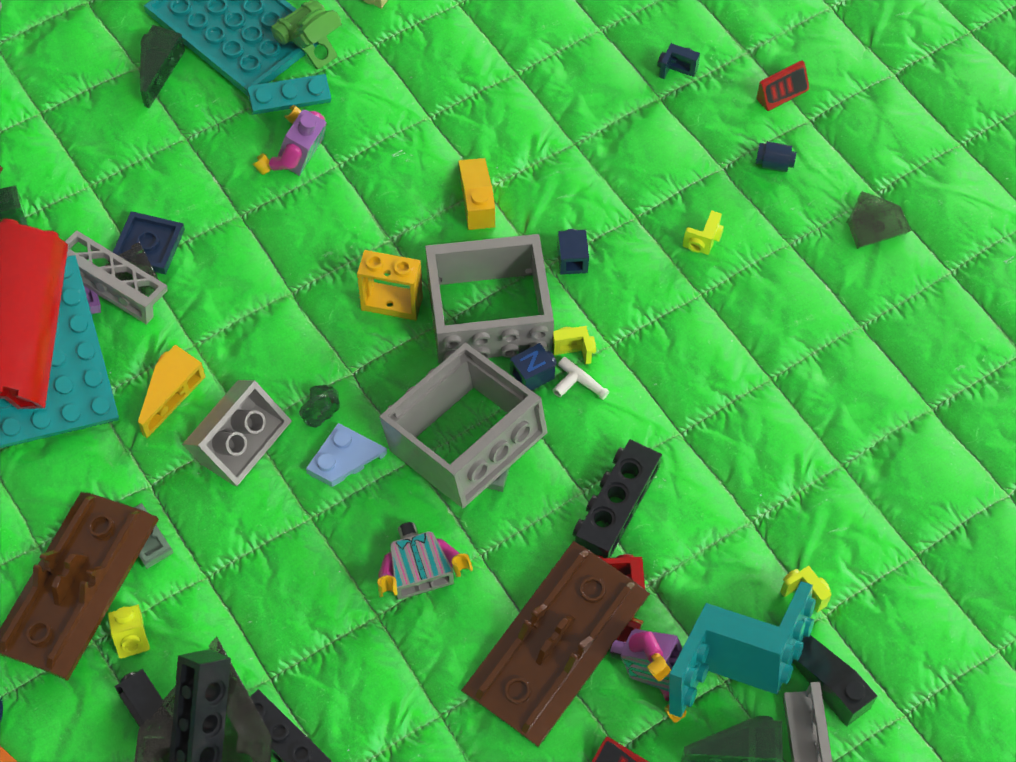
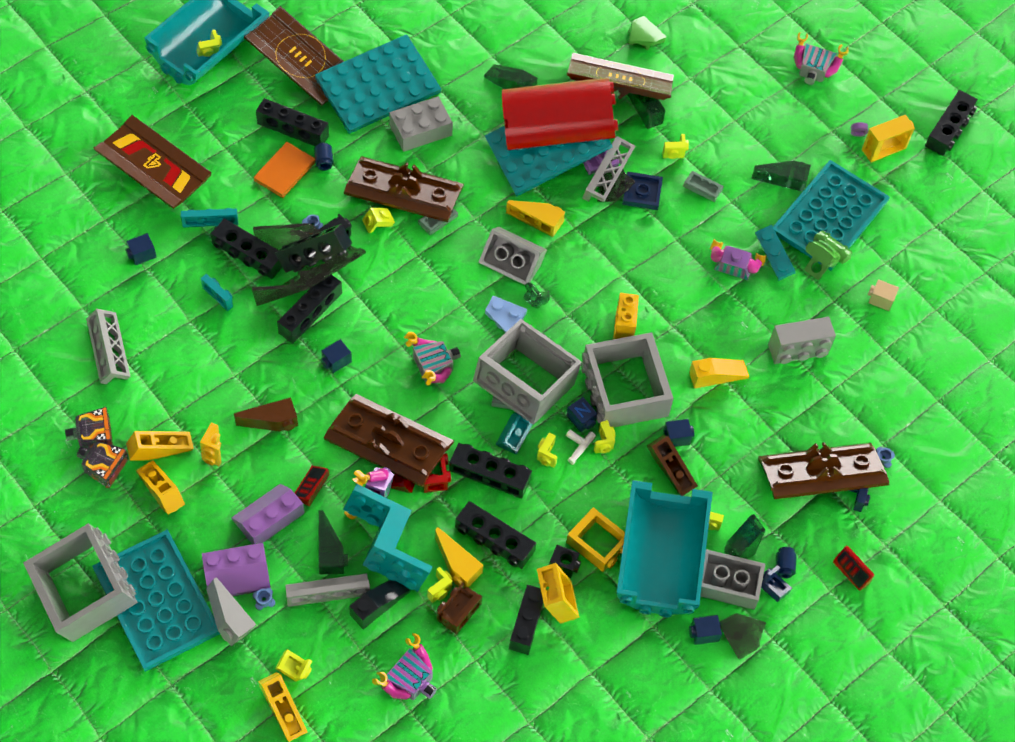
camera: 80 degrees right, 0 degrees up
none -> medium blue plate [302,215,323,234]
none -> dark blue brick [321,339,352,373]
none -> torso [372,633,437,700]
none -> yellow slope [435,527,483,588]
none -> reddish brown hinge [437,583,482,635]
none -> black brick [455,501,536,569]
none -> teal slope [496,413,533,454]
none -> black arch [509,585,544,655]
none -> neon yellow bracket [537,433,557,468]
none -> yellow window [537,563,579,624]
none -> black brick [549,545,581,578]
none -> yellow window [566,507,625,572]
none -> teal cylinder [617,480,713,618]
none -> reddish brown slope [646,435,698,496]
none -> neon yellow bracket [662,134,689,159]
none -> sand green plate [683,171,724,202]
none -> dark blue brick [689,615,722,645]
none -> light grey brick [700,549,765,610]
none -> clear green slope [724,514,765,559]
none -> reddish brown hinge [758,442,890,499]
none -> dark blue bracket [761,565,792,602]
none -> light grey brick [768,317,836,364]
none -> medium blue plate [876,447,895,468]

